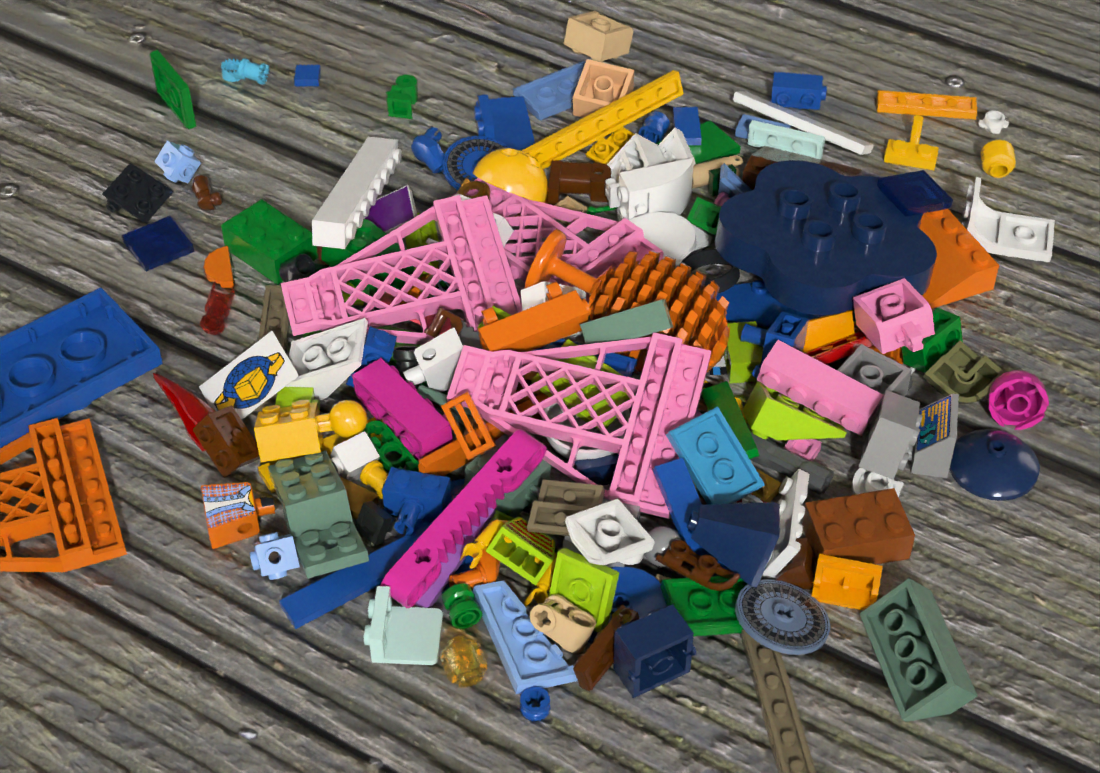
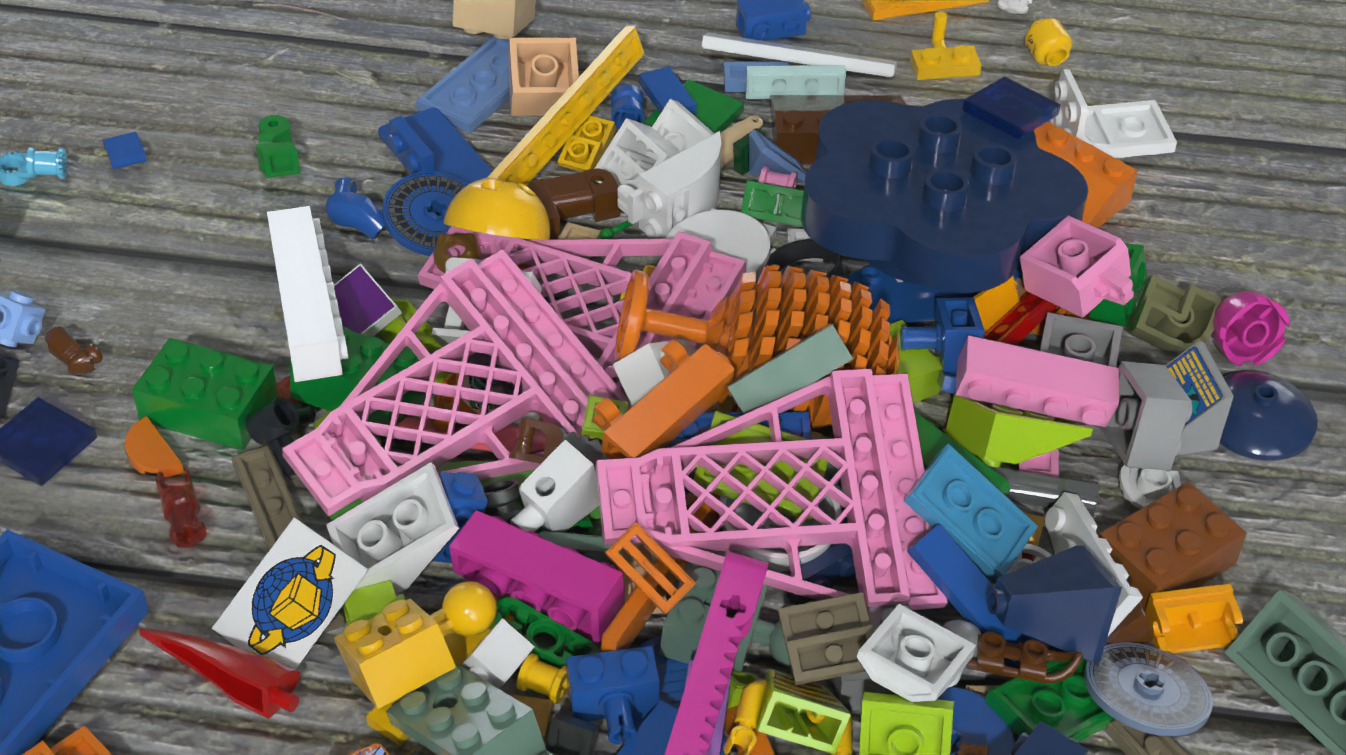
camera: 25 degrees left, 0 degrees up
reddish brown bracket [193,405,260,478] -> none

